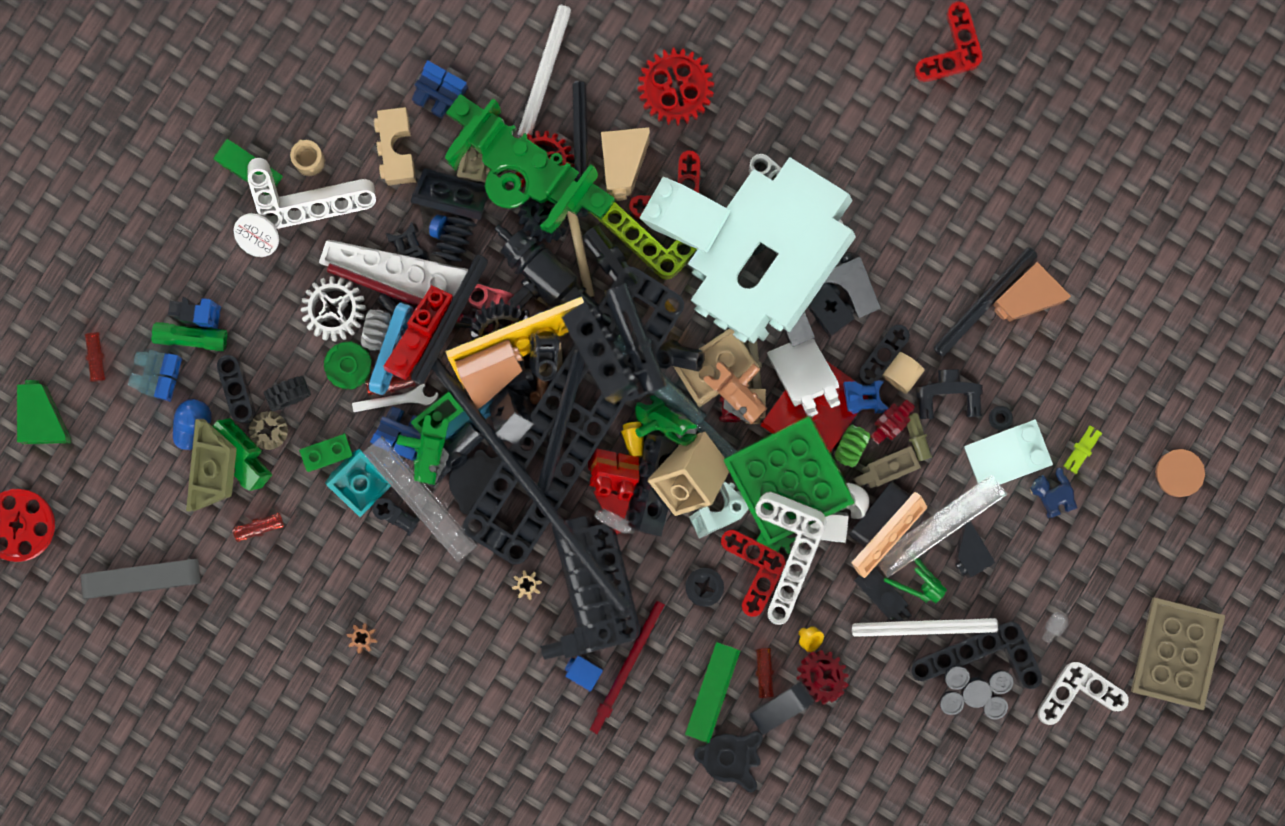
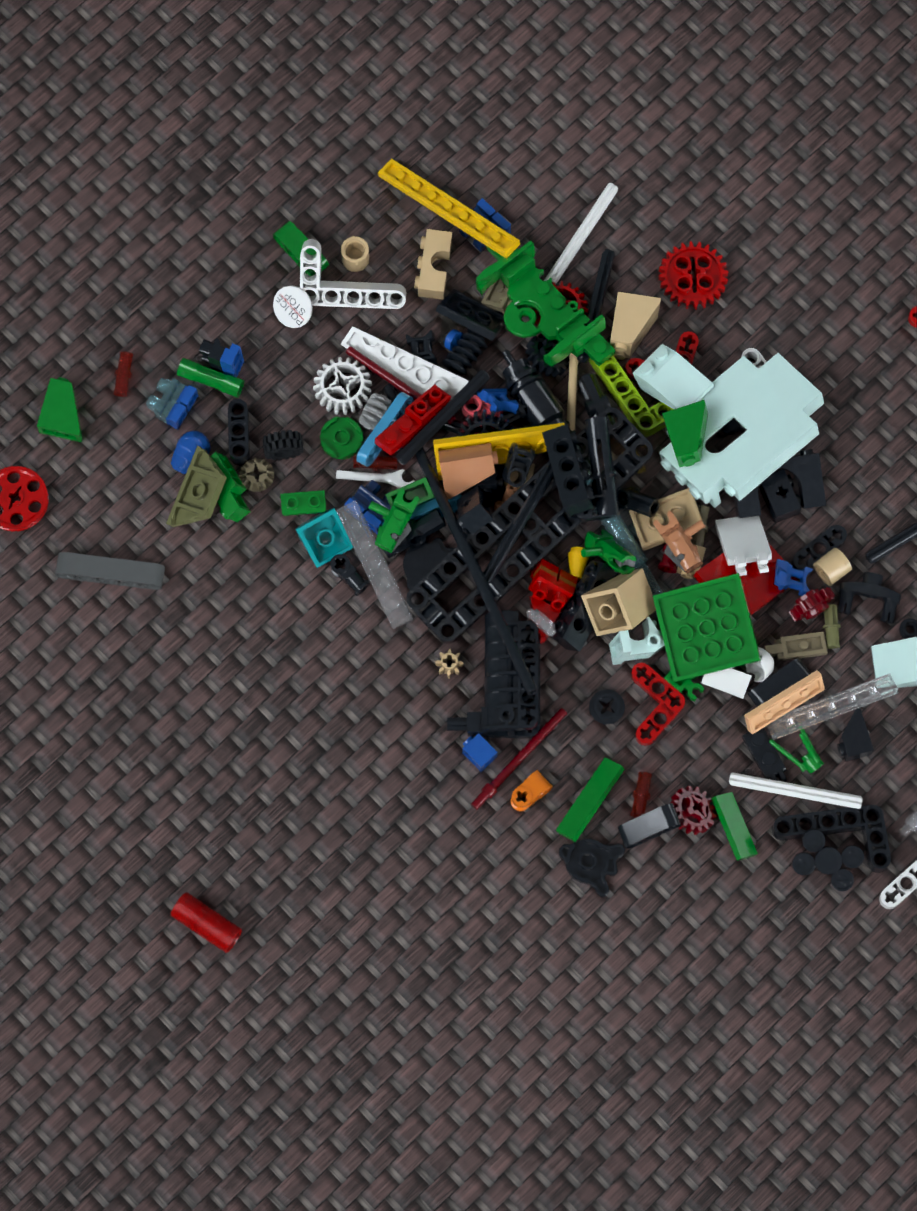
camera: 15 degrees right, 10 degrees down
clear red pin [233,512,284,542] -> none
nougat gear [347,623,378,653] -> none
white beam [756,492,827,625] -> none
yellow tile [798,626,824,652] -> none
bright green gear [835,425,870,468] -> none
none -> yellow tile [378,158,520,259]
none -> blue piece [477,388,519,414]
none -> orange piece [510,770,553,811]
none -> green slope [662,400,708,468]
none -> green tile [711,792,758,861]

